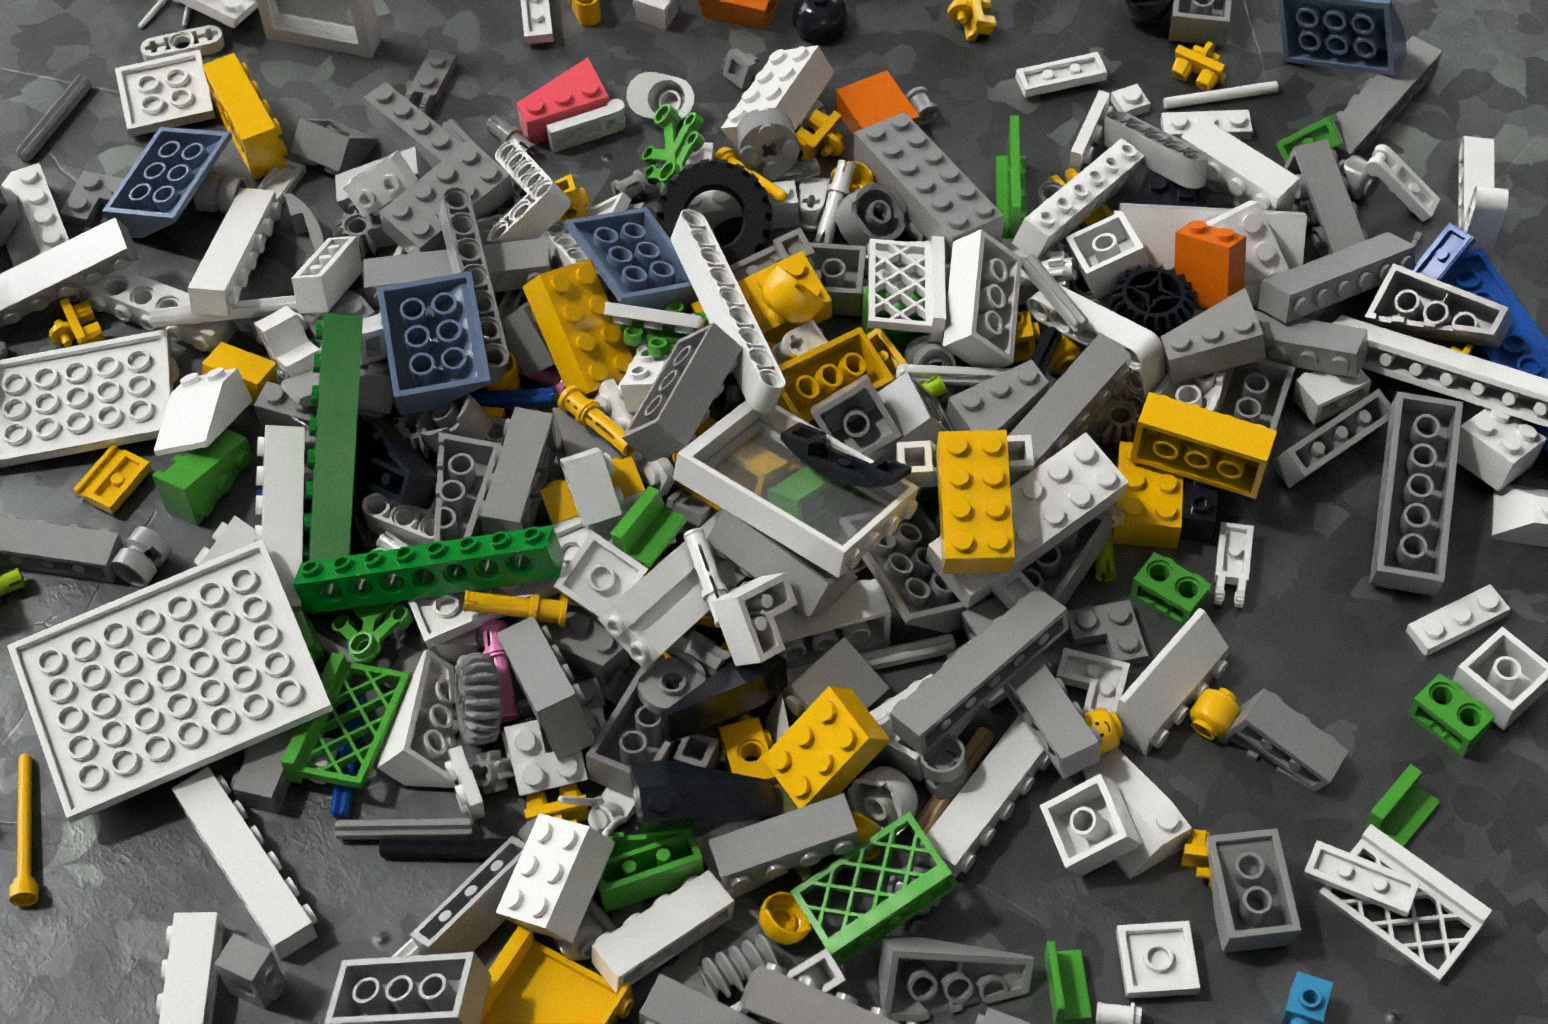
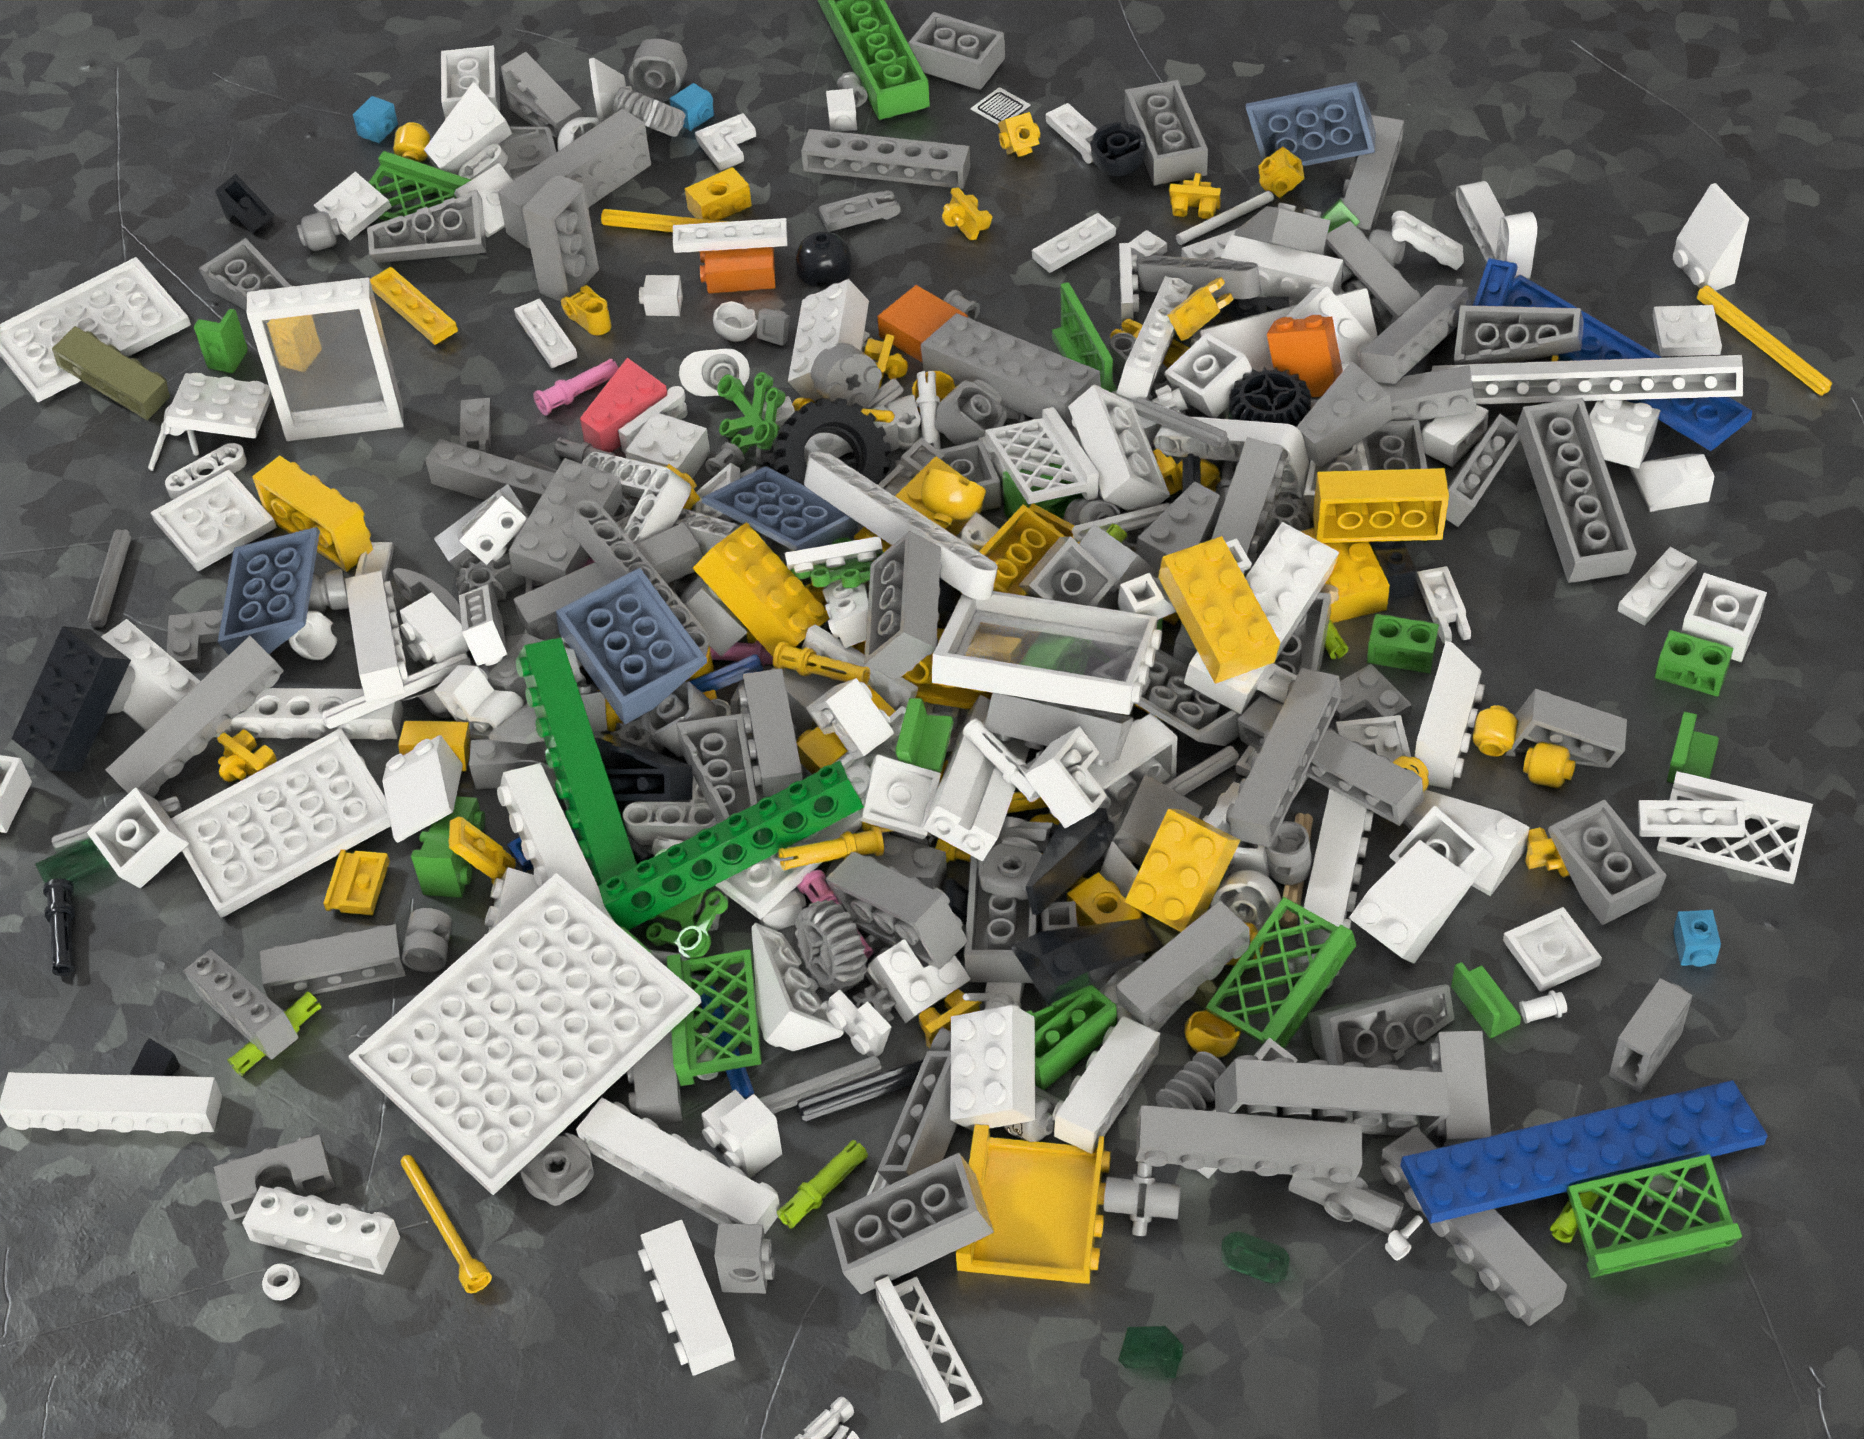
camera: 20 degrees left, 5 degrees down
light grey slope [290,118,378,175] -> none
black slope [780,422,912,488] -> none
none -> white hair [288,611,337,660]
none -> white brick [400,592,470,668]
none -> yellow hinge [448,817,516,884]
none -> light grey plate [521,1133,594,1206]
none -> bright pink pin [533,359,619,416]
none -> white brick [625,411,710,478]
none -> white brick [701,1089,782,1179]
none -> white hair [713,301,758,342]
none -> lime pin [777,1140,868,1229]
none -> yellow hinge [1167,277,1233,341]
none -> light grey slope [1234,203,1330,255]
none -> yellow brick [1258,146,1305,198]
none -> white slope [1349,840,1475,963]
none -> yellow head [1523,742,1575,788]

